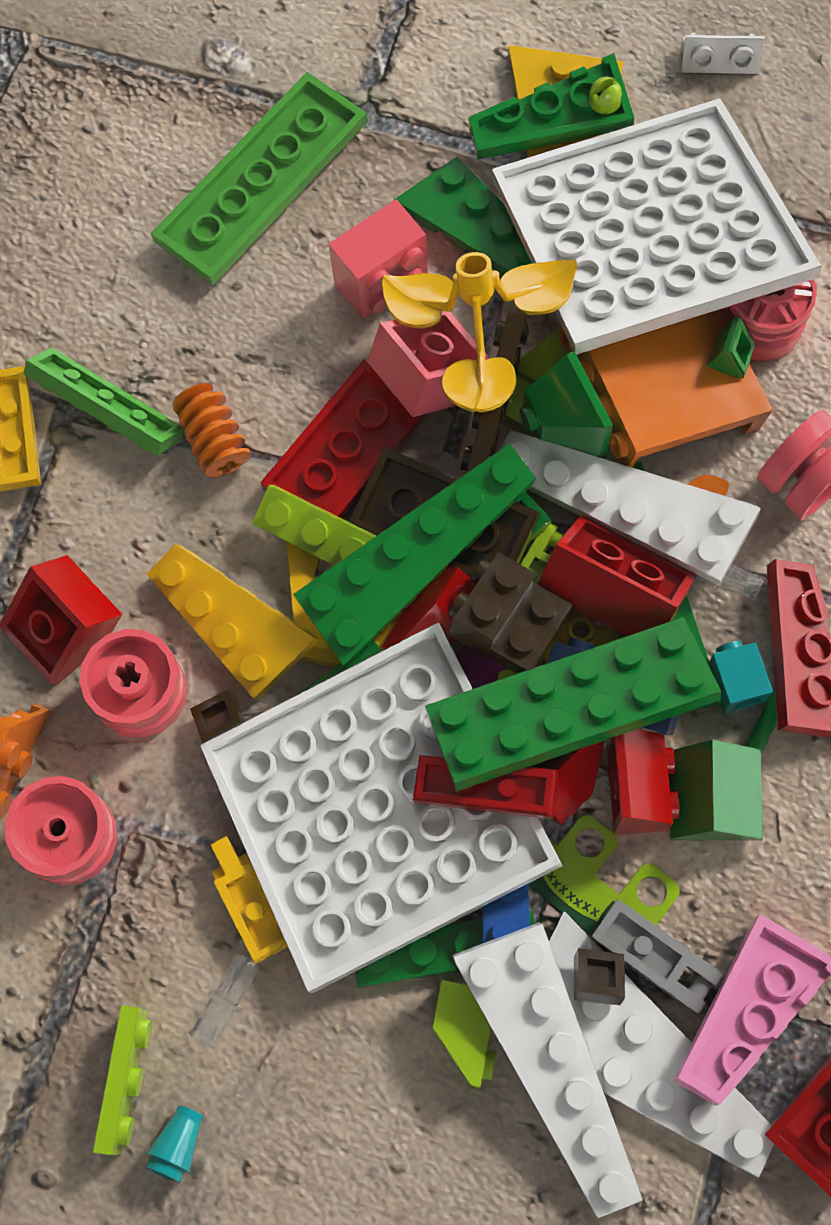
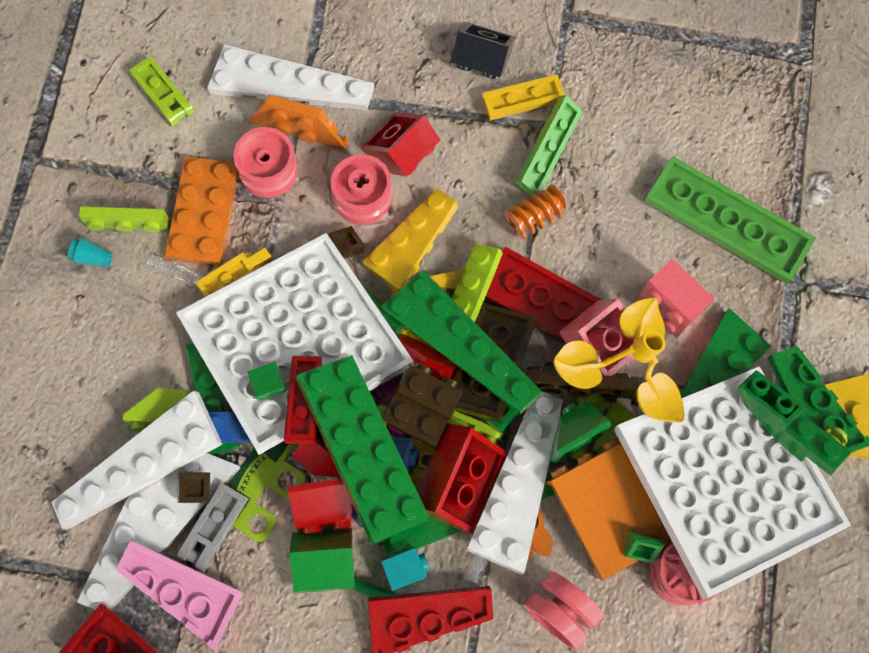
camera: 75 degrees right, 0 degrees up
none -> orange plate [165,157,239,266]
none -> green tile [247,362,286,401]
none -> green slope [737,370,852,476]

